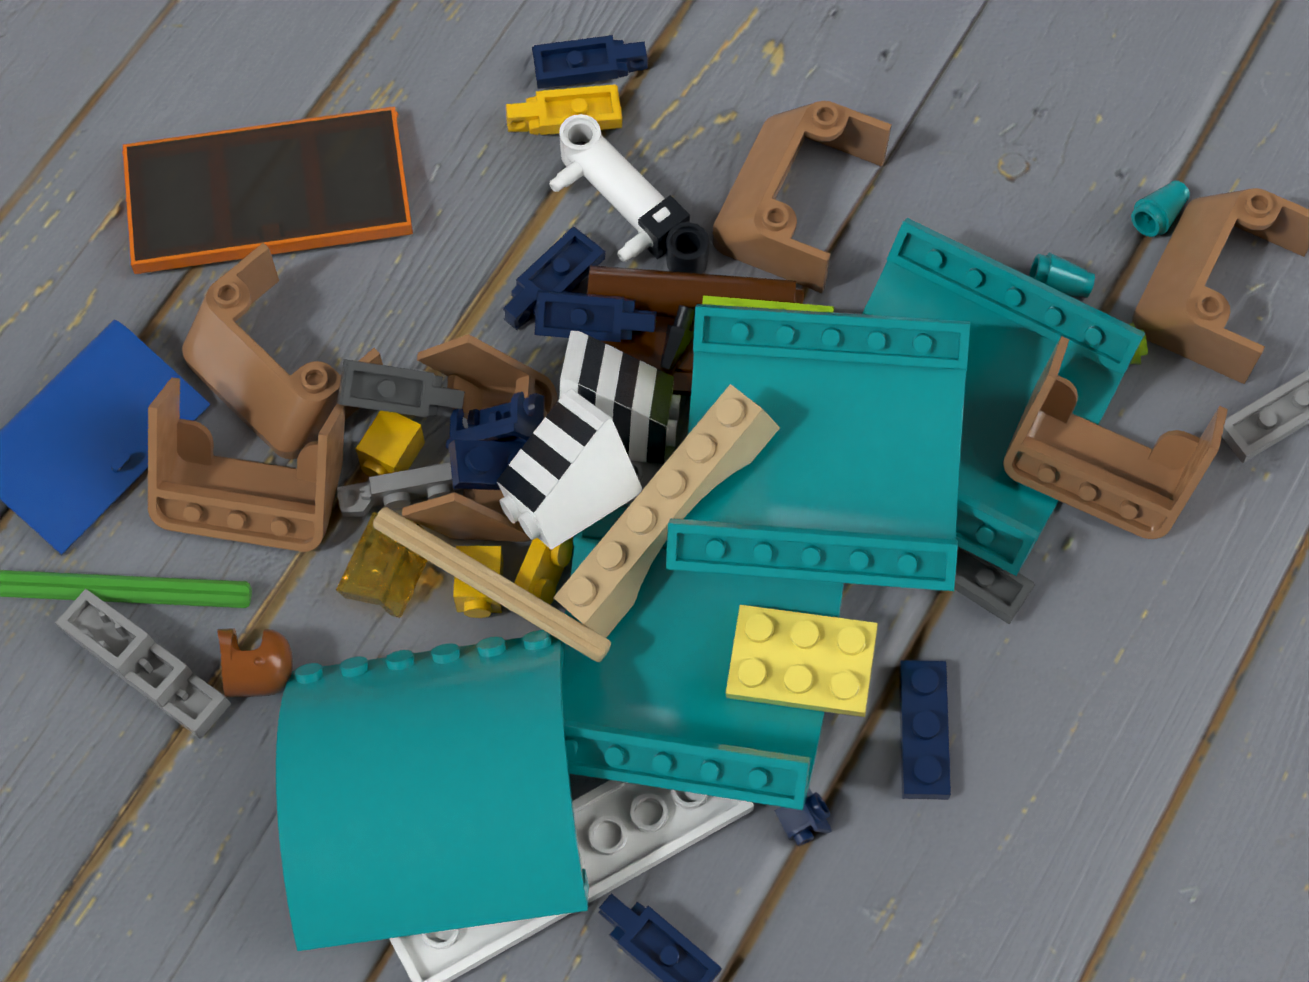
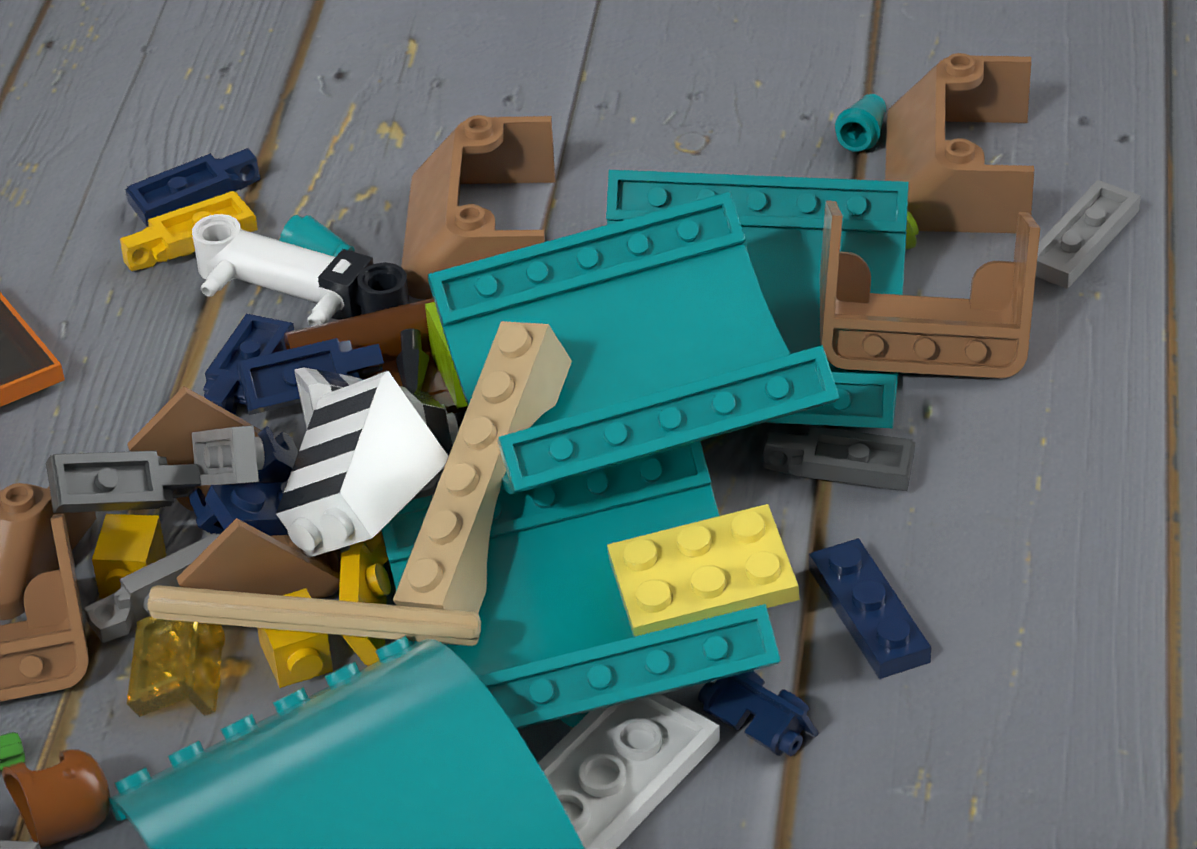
camera: 20 degrees left, 25 degrees down
none -> light grey plate [192,425,264,486]
none -> teal cone [279,215,355,257]

